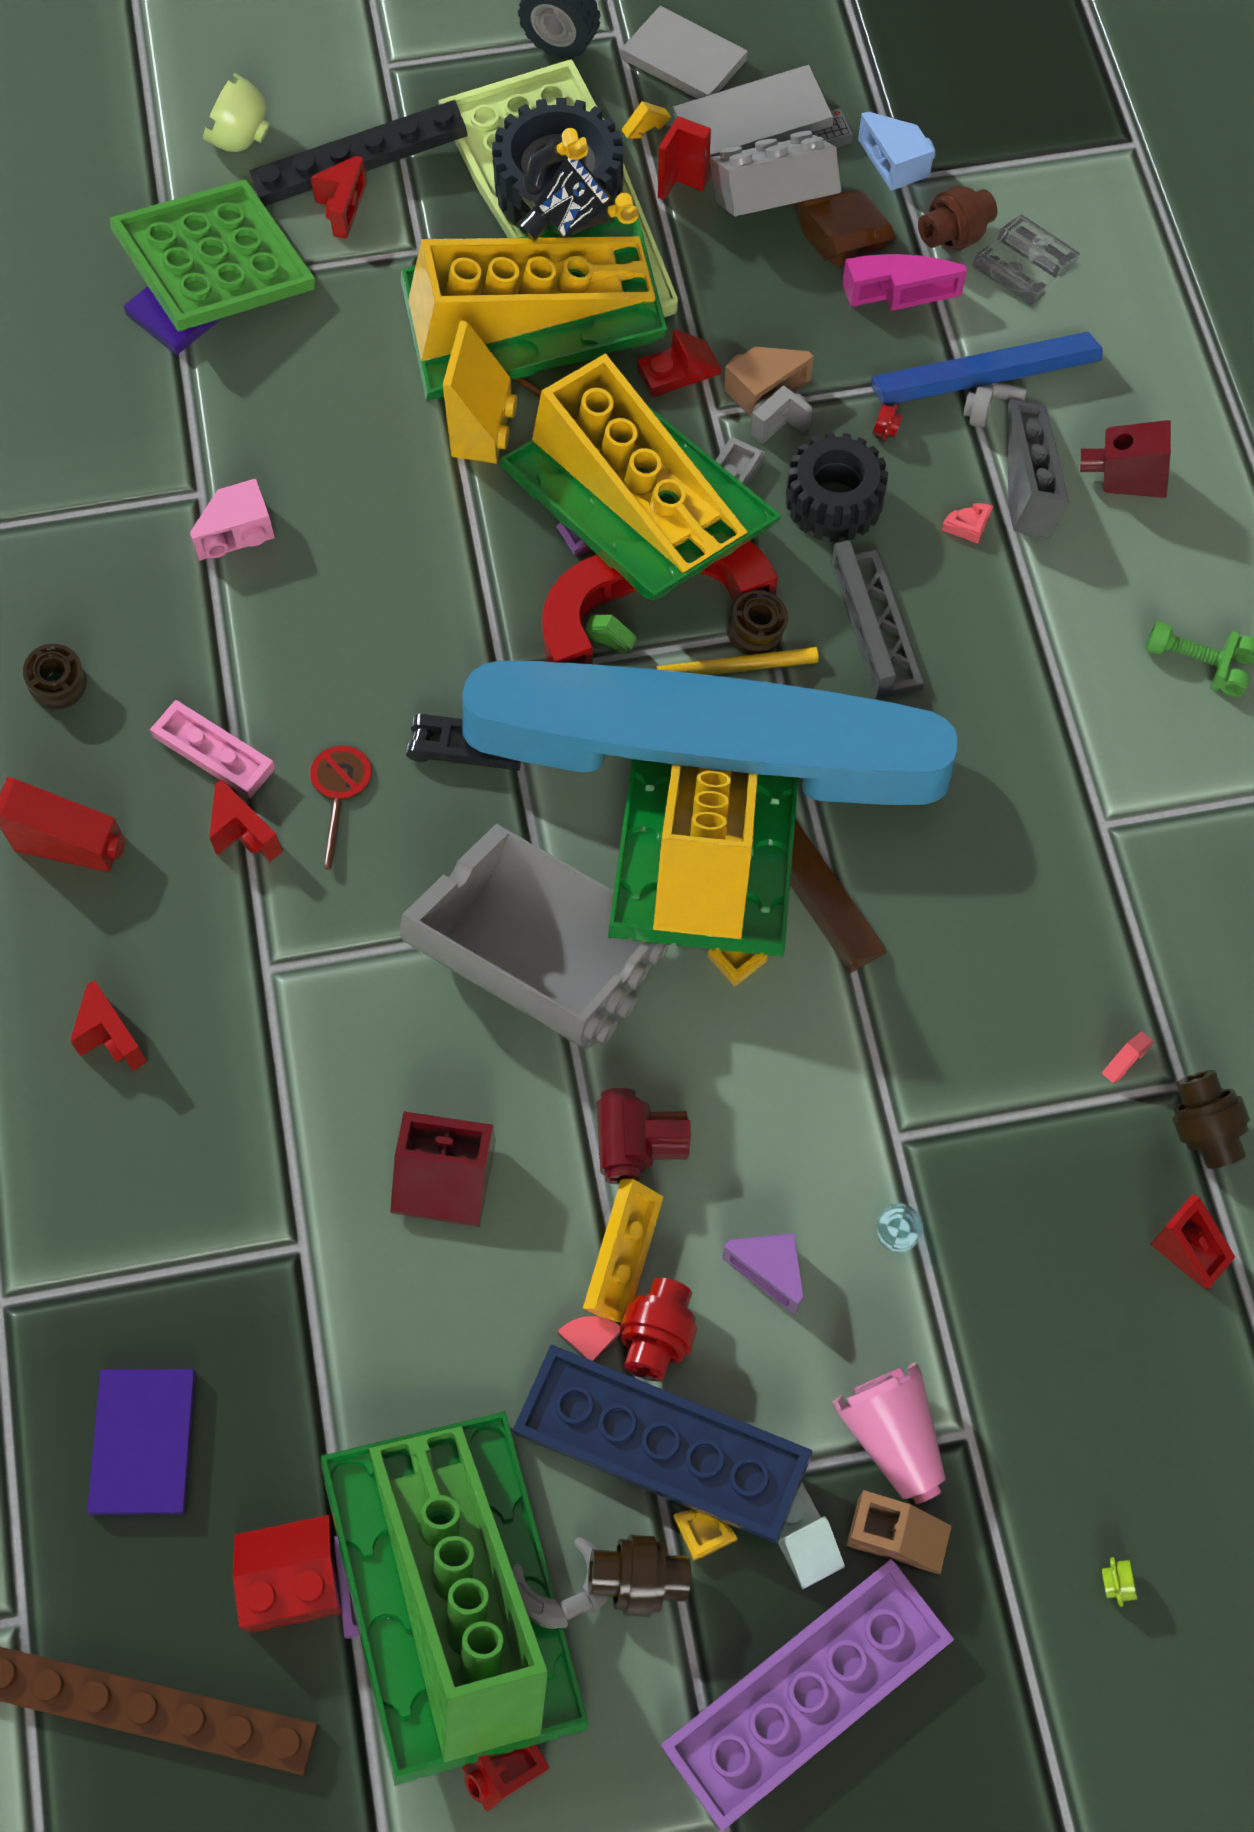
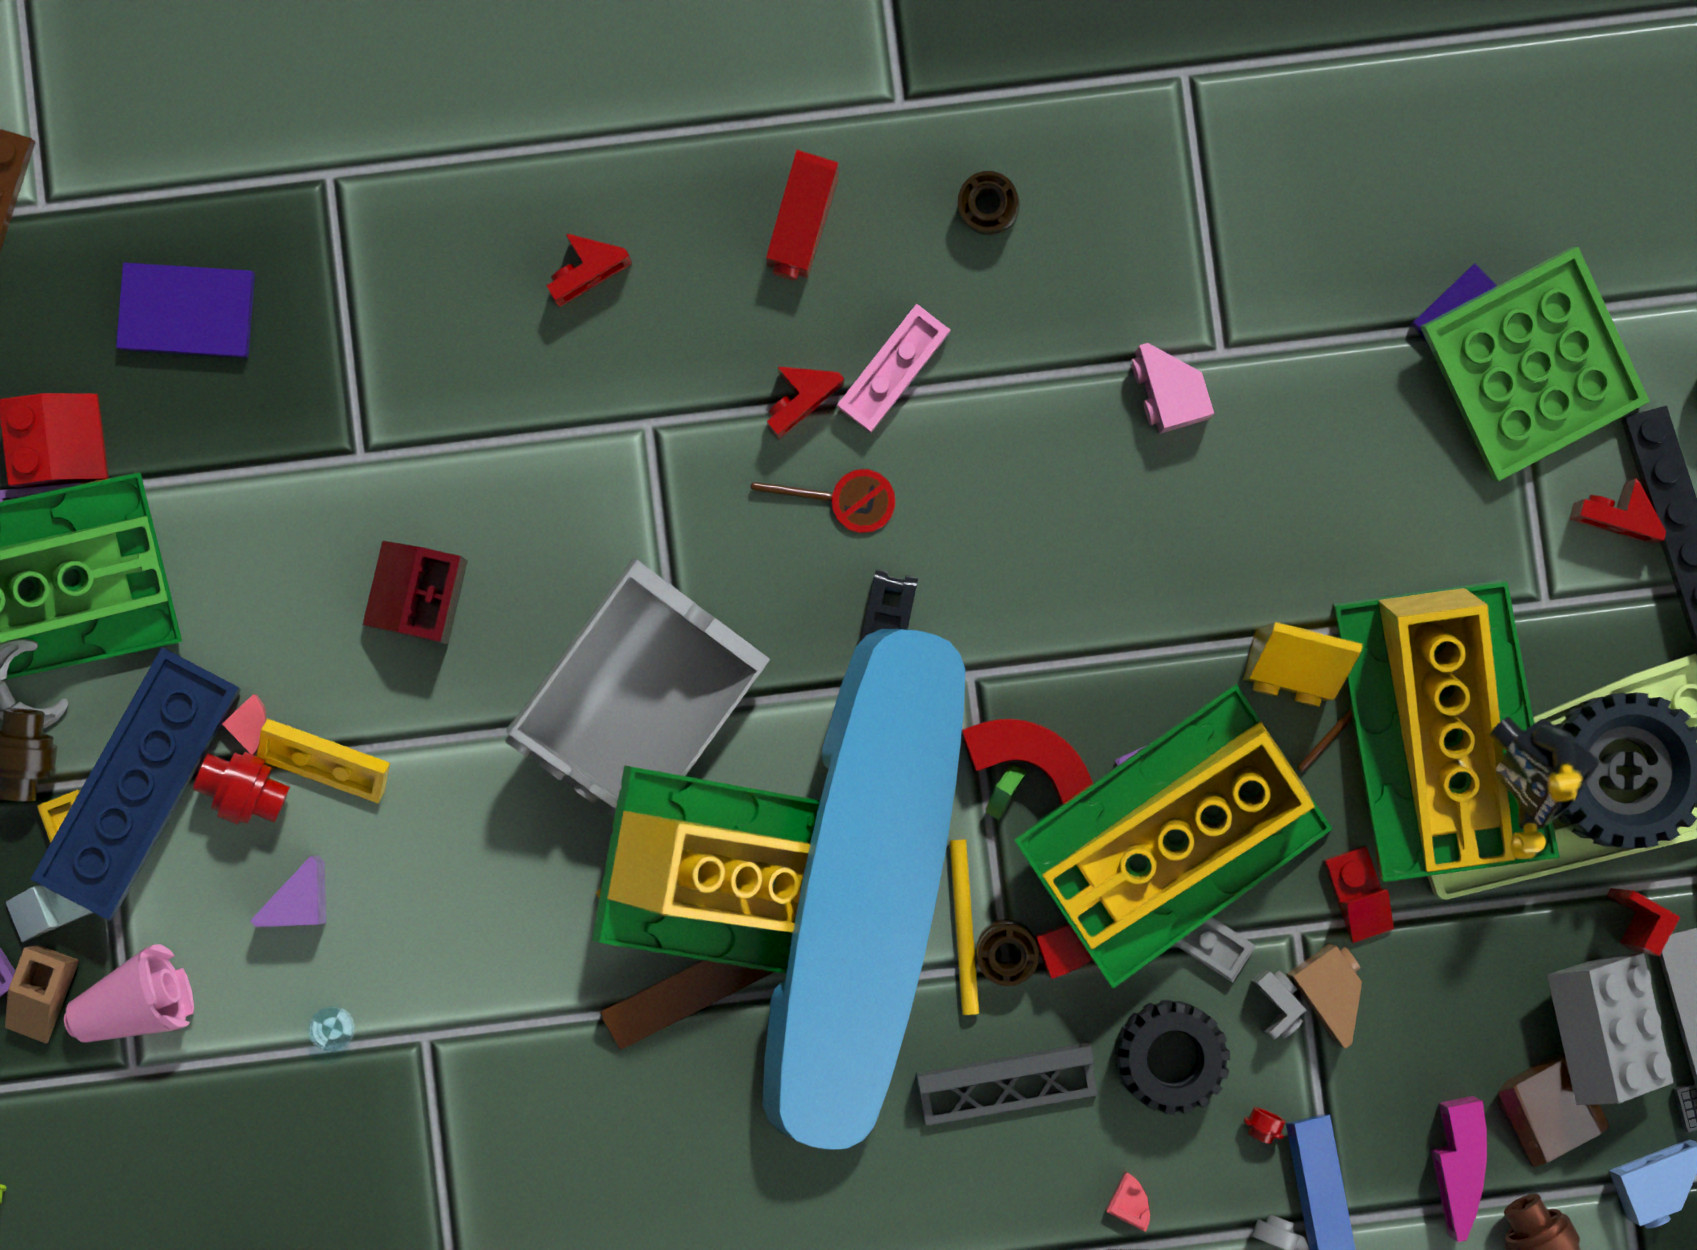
camera: 90 degrees right, 20 degrees up
dark red piece [597,1088,691,1185] -> none

